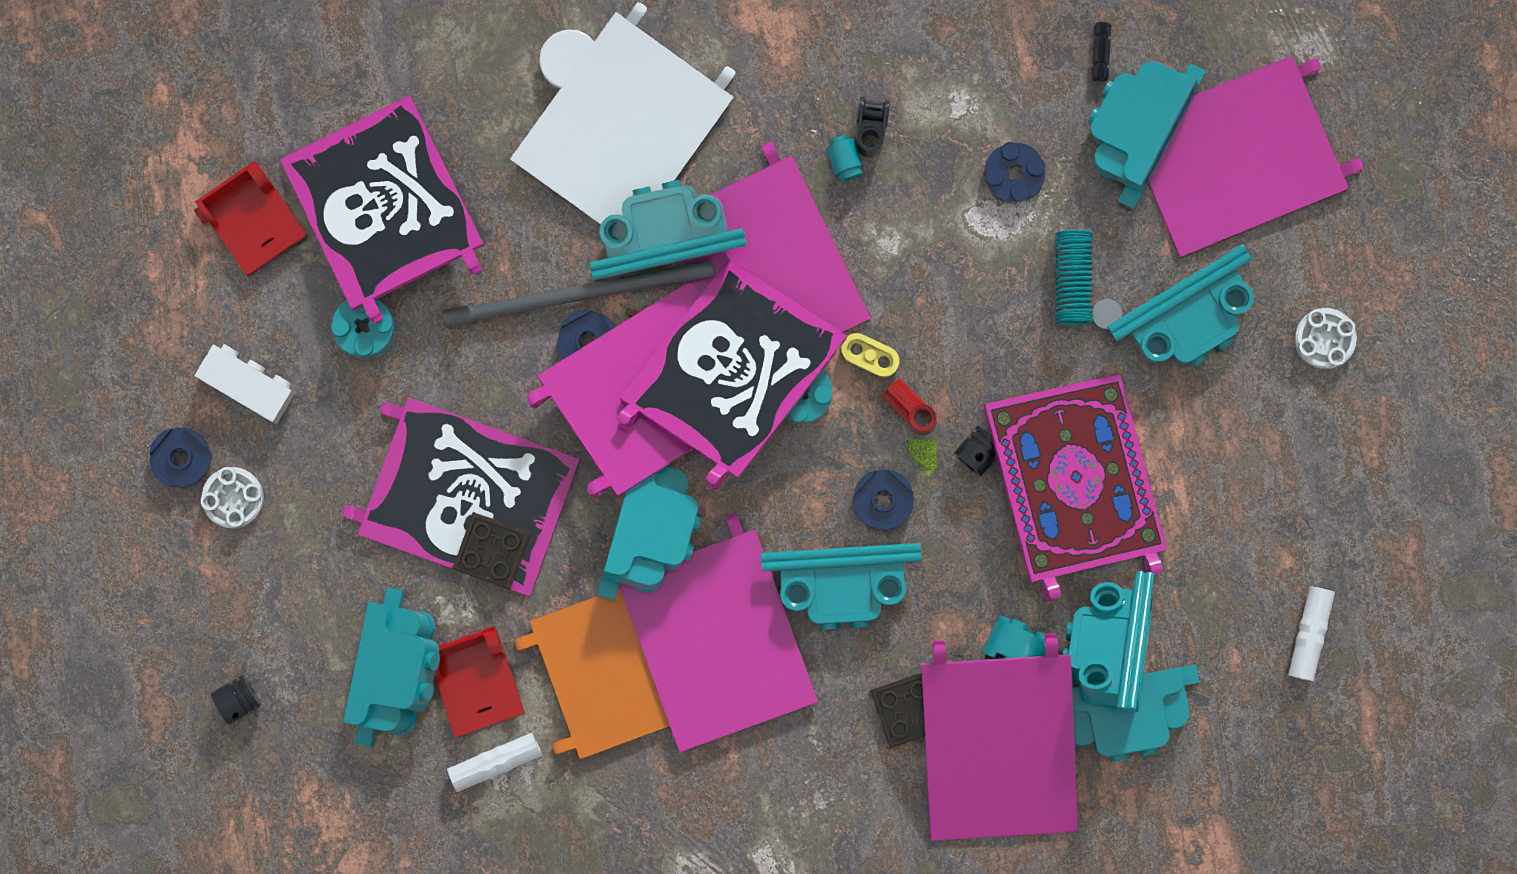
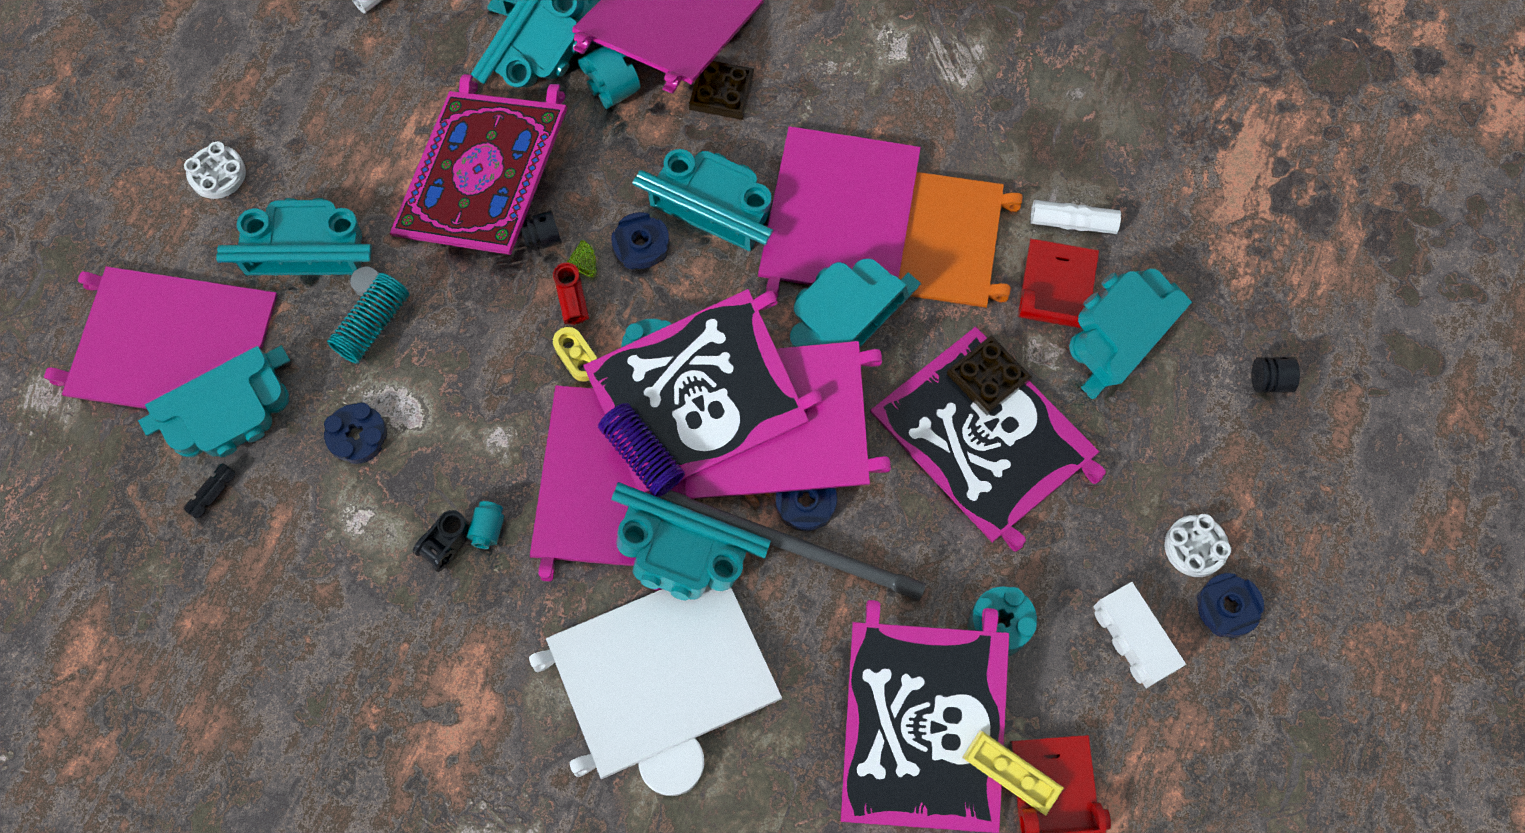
camera: 155 degrees left, 15 degrees down
none -> dark purple piece [598,403,685,497]
none -> light yellow tile [962,730,1064,816]

